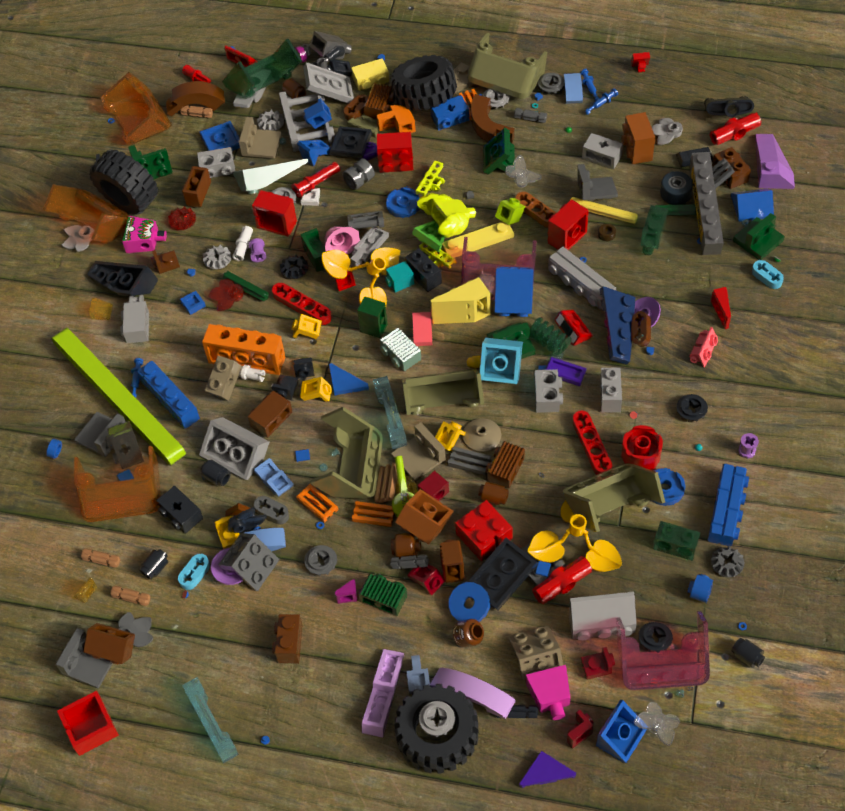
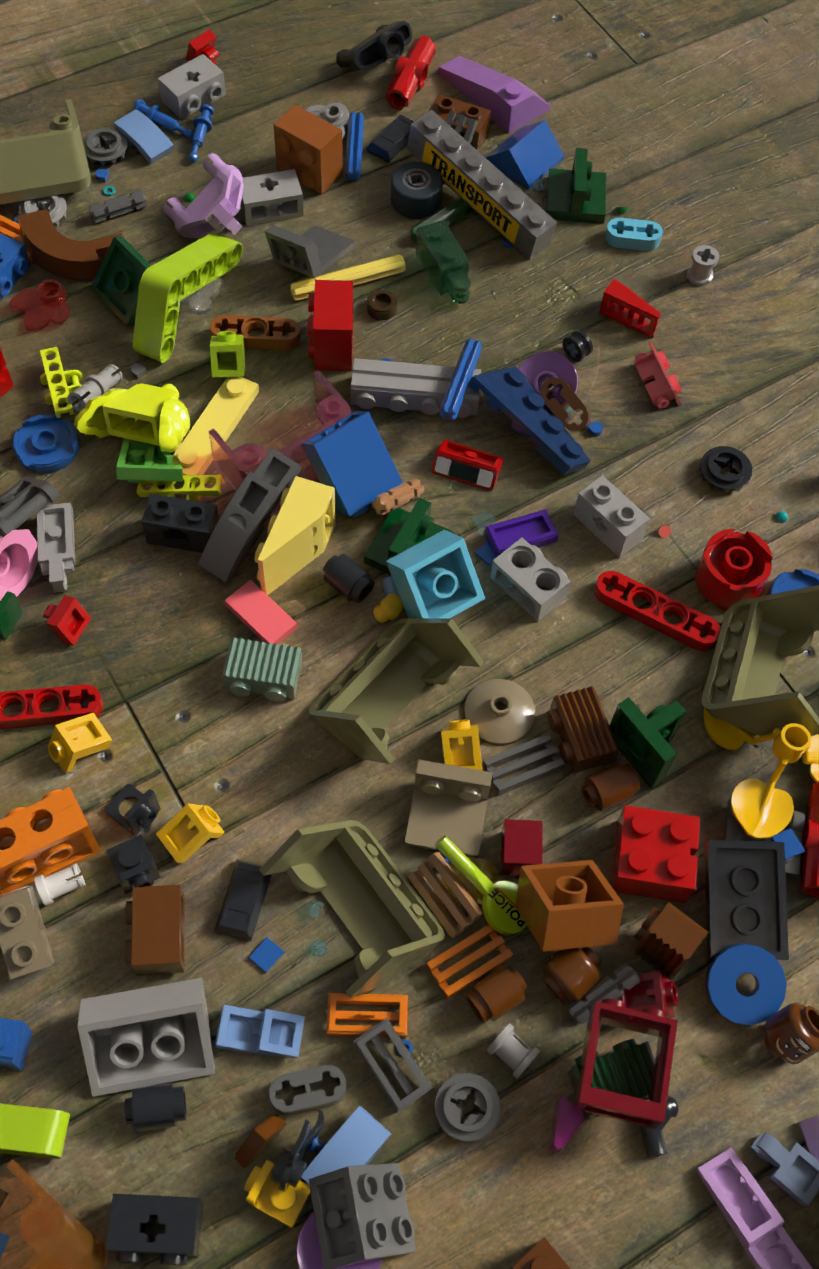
camera: 50 degrees left, 5 degrees up
yellow plant [321,248,400,306] -> none
blue tile [329,363,369,396] -> none
dark green panel [357,297,388,338] -> none
clear light blue piece [373,376,407,449] -> none
teal brick [385,261,414,292] -> none
clear green piece [530,317,572,355] -> none
none -> clear red plate [9,279,70,331]
none -> light grey pin [68,364,123,411]
none -> lime beam [133,232,243,363]
none -> light grey brick [158,54,226,119]
none -> lavender connector [163,153,243,238]
none -> dark grey slope [198,448,302,584]
none -> black tile [214,859,272,941]
none -> black brick [323,554,375,603]
none -> blue axle [345,112,364,181]
none -> dark grey tile [353,1018,432,1112]
none -> medium nougat axle [372,478,425,515]
none -> blue axle [440,339,482,420]
none -> reddish brown brick [466,966,527,1024]
none -> light grey bush [486,1023,540,1079]
none -> black bush [562,330,593,362]
none -> dark red window [574,998,678,1129]
none -> dark green bracket [610,697,686,790]
none -> black arm [639,1096,679,1158]
none -> light grey bush [686,245,719,286]

